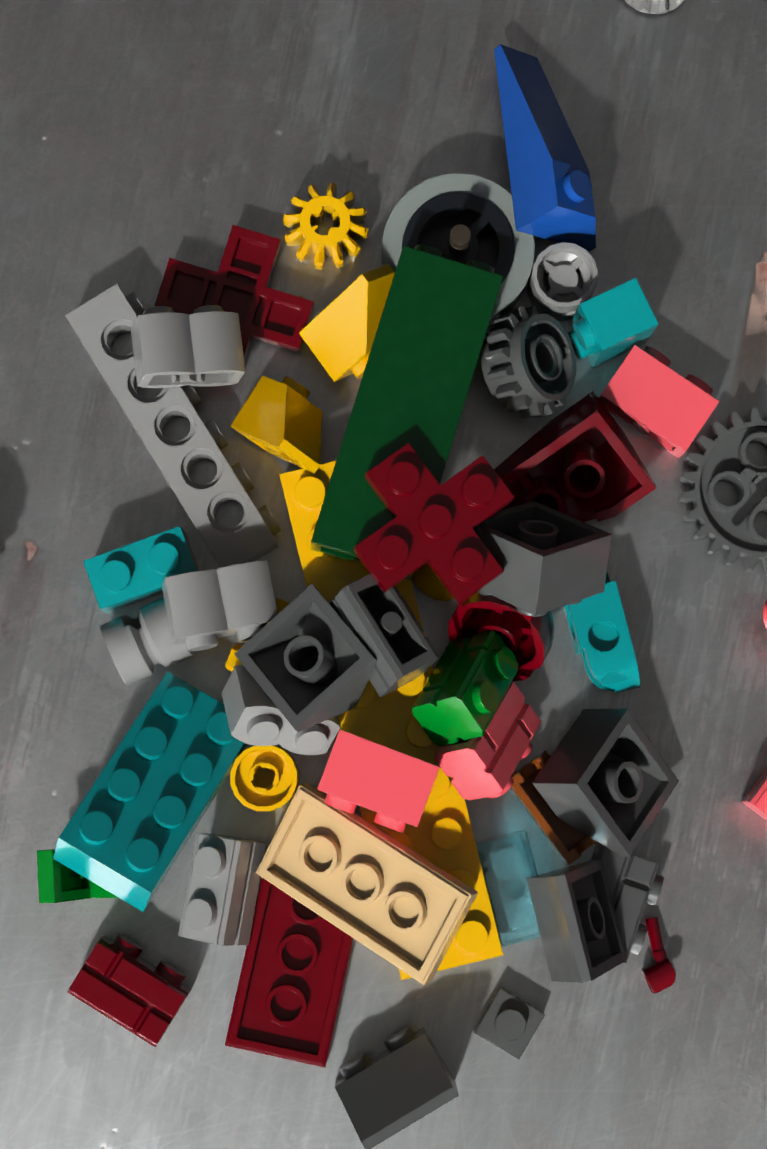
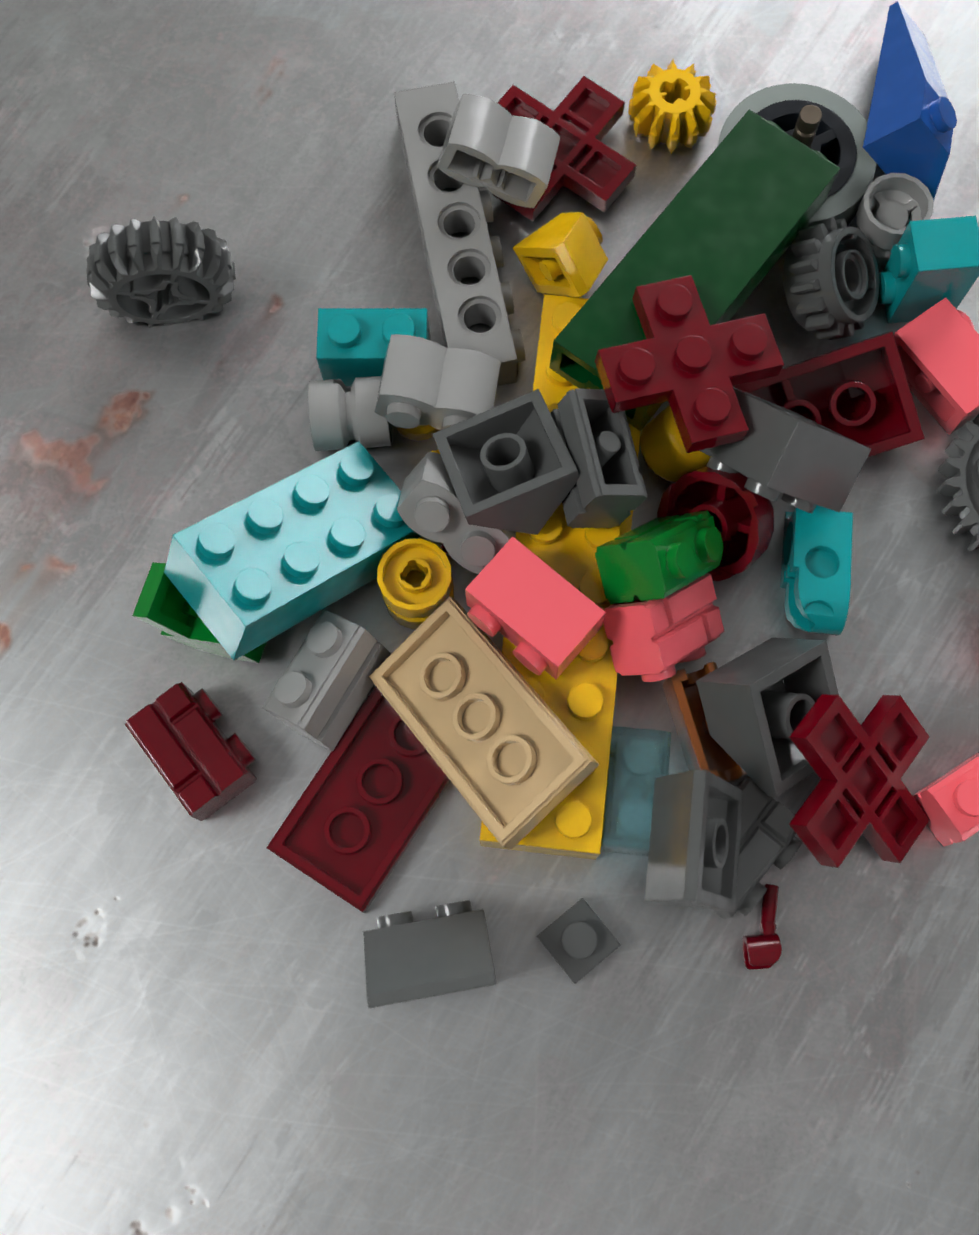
camera: 25 degrees right, 10 degrees down
yellow slope [299,264,395,382] -> none
none -> dark red plate [789,694,930,868]

